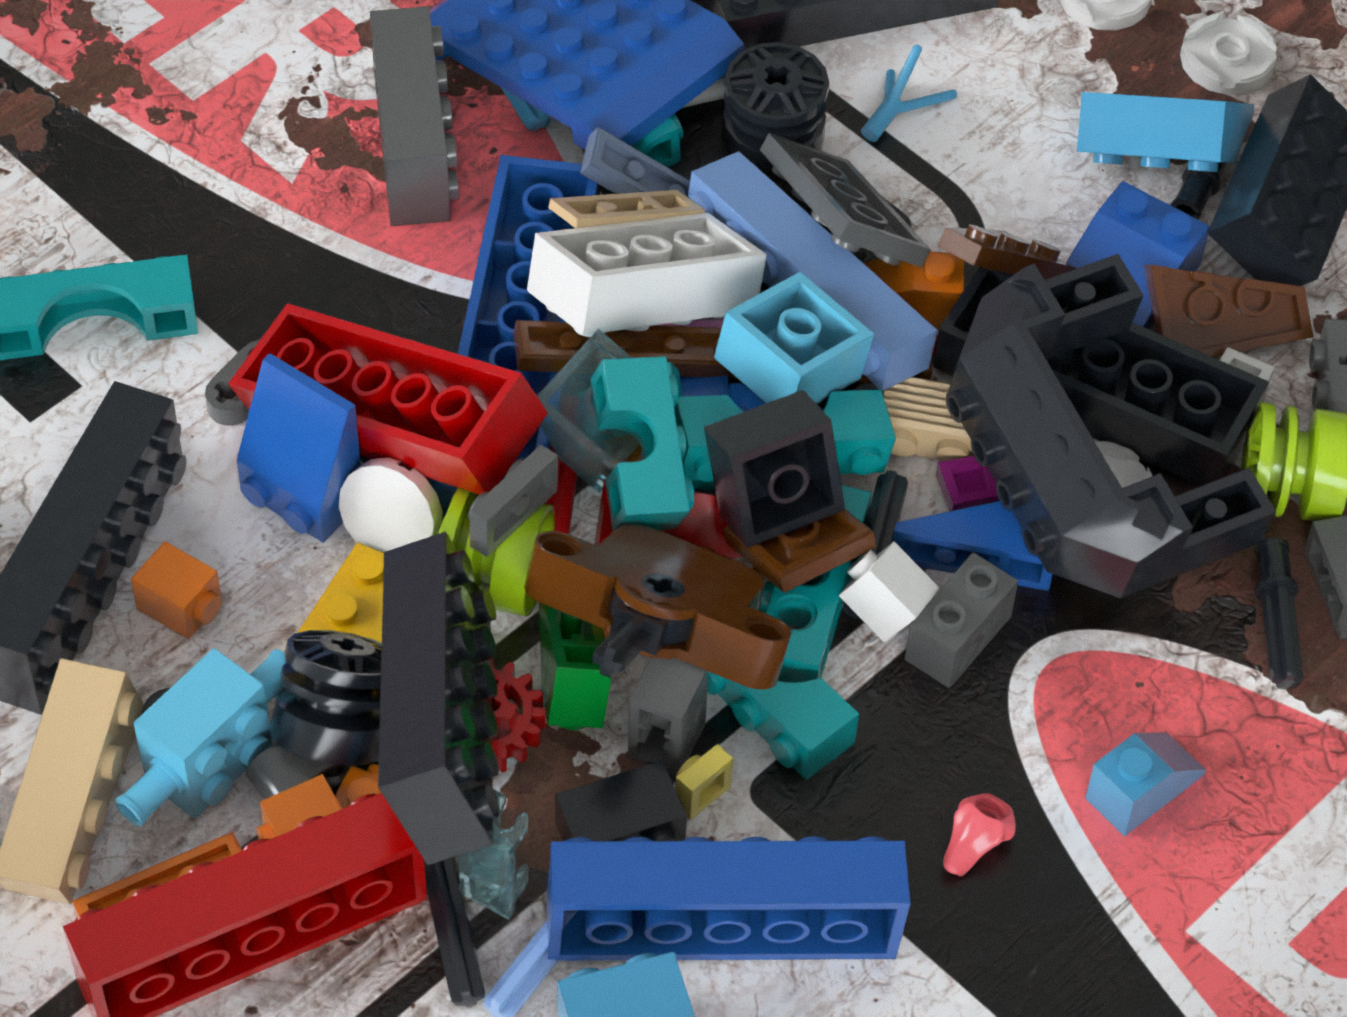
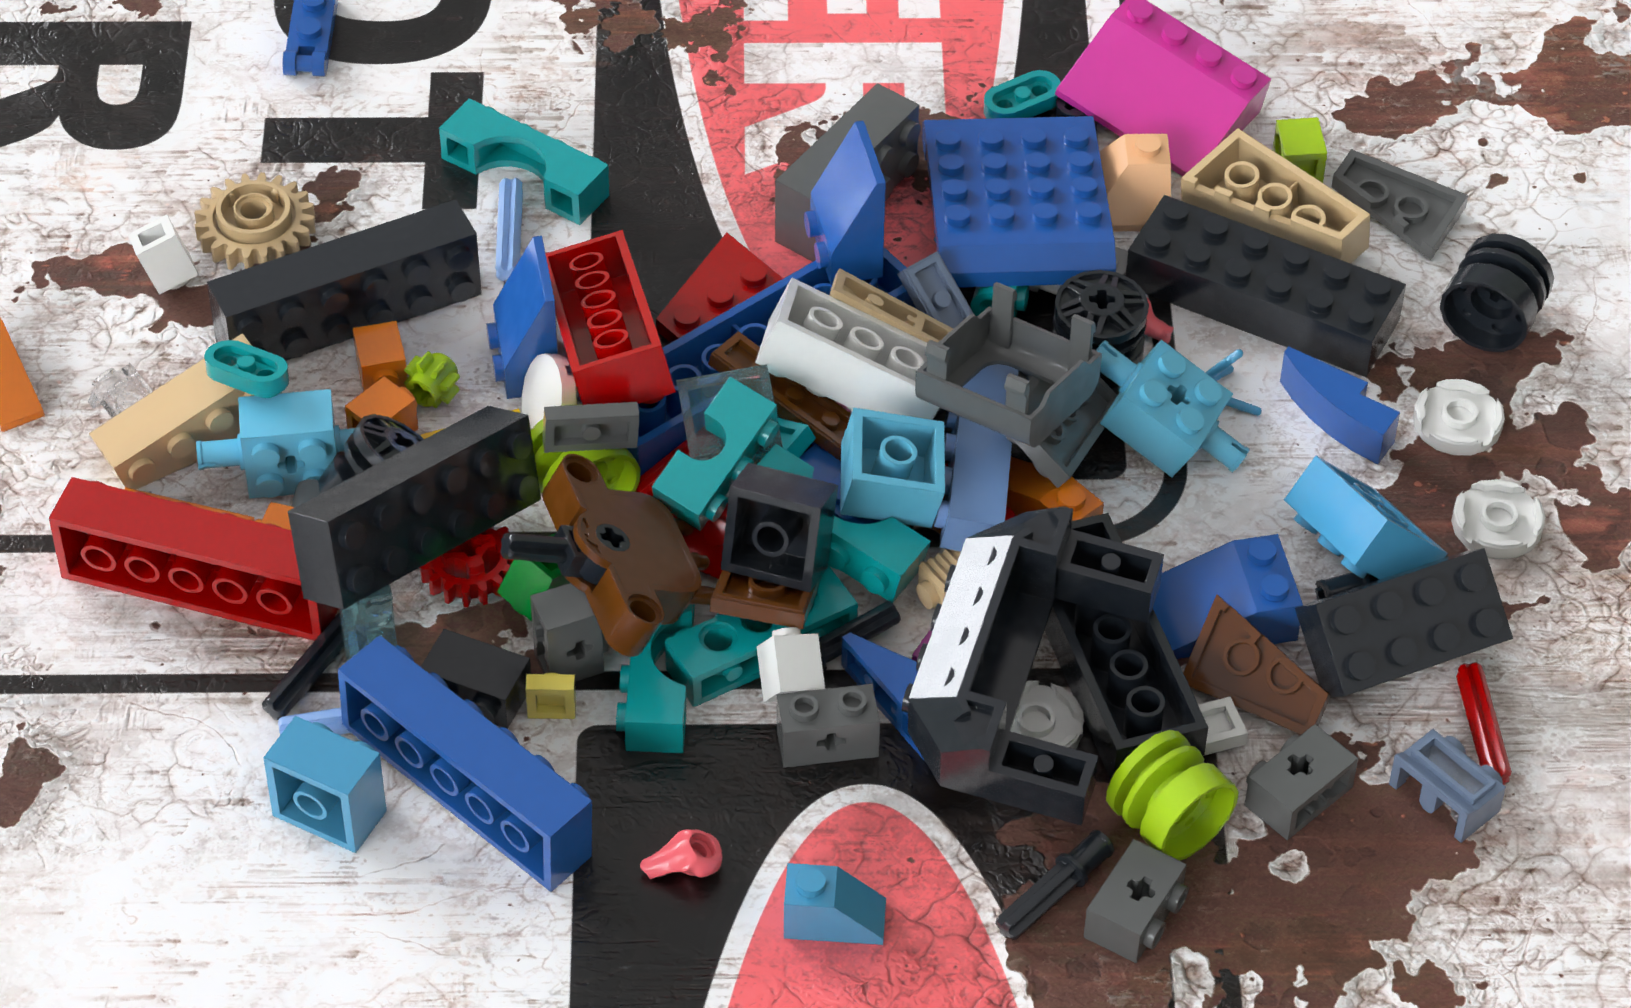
camera: 45 degrees right, 5 degrees down
reddish brown wing [938,225,1076,280] -> none
none -> teal plate [204,340,289,398]
none -> orange brick [345,376,419,431]
none -> lime gear [404,351,460,408]
none -> light blue axle [495,178,523,281]
none -> red wing [656,232,783,343]
none -> blue slope [804,120,886,285]
none -> dark grey piece [915,282,1102,448]
none -> medium azure brick [1096,340,1250,477]
none -> blue slope [1280,346,1400,465]

